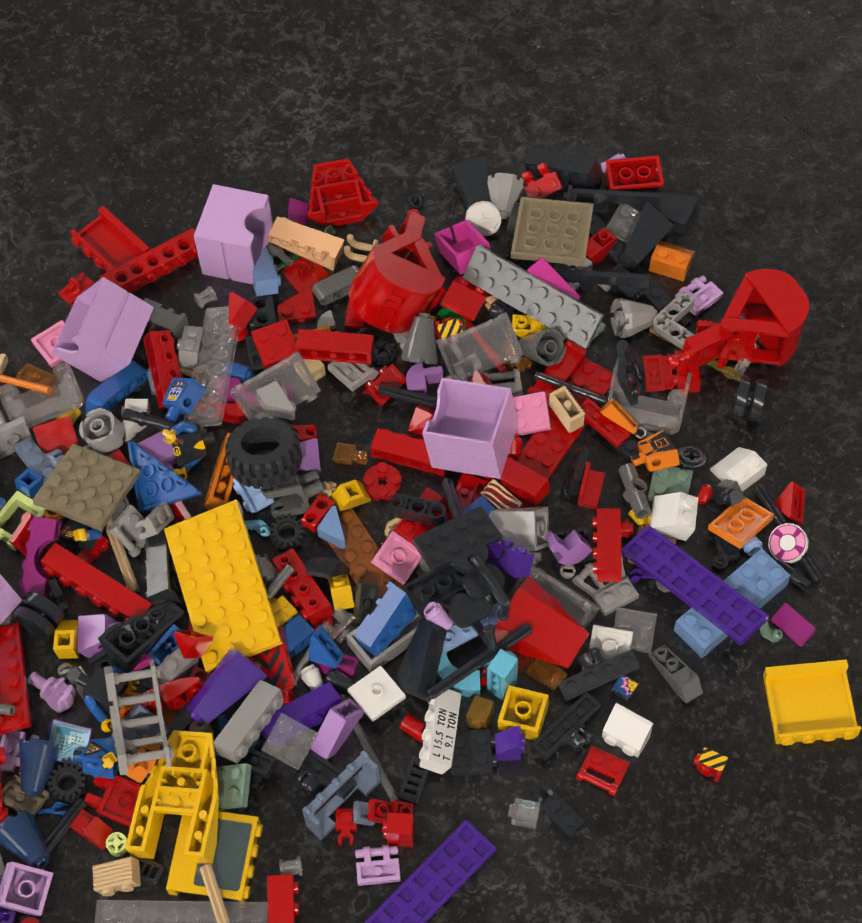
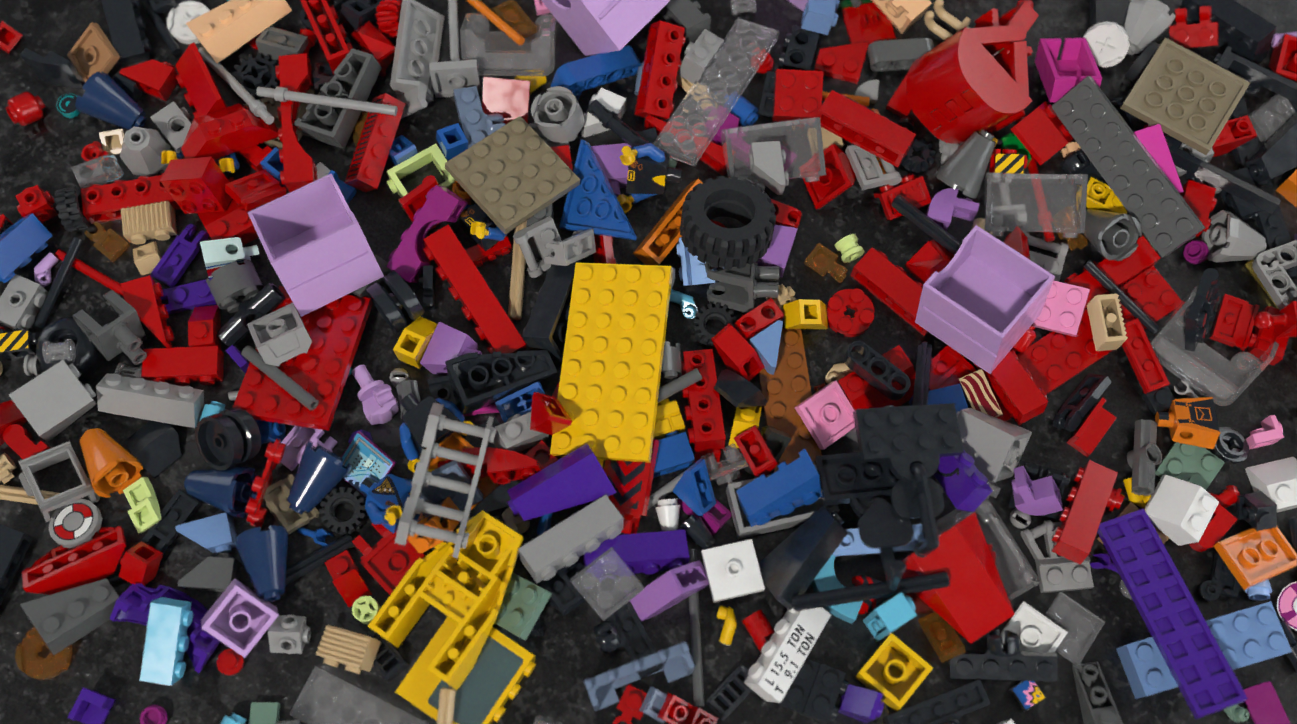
camera: 20 degrees right, 10 degrees up
blue torso [162,378,206,422] -> none
red slope [228,292,258,331] -> none
lavender cone [424,602,454,630] -> none
pearl gold brick [466,695,495,730] -> none
orange slope [600,398,638,434] -> none
none -> light grey brick [268,615,311,654]
none -> red slope [711,324,765,381]
none -> yellow arm [717,605,737,645]
none -> red slope [734,426,778,478]
none -> red slope [799,144,856,209]
none -> yellowish green wheel [835,234,865,263]
none -> red slope [1180,180,1217,239]
none -> magenta plate [1184,240,1209,264]
none -> red leg [1189,504,1238,552]
none -> bright pink bracket [1246,415,1284,450]

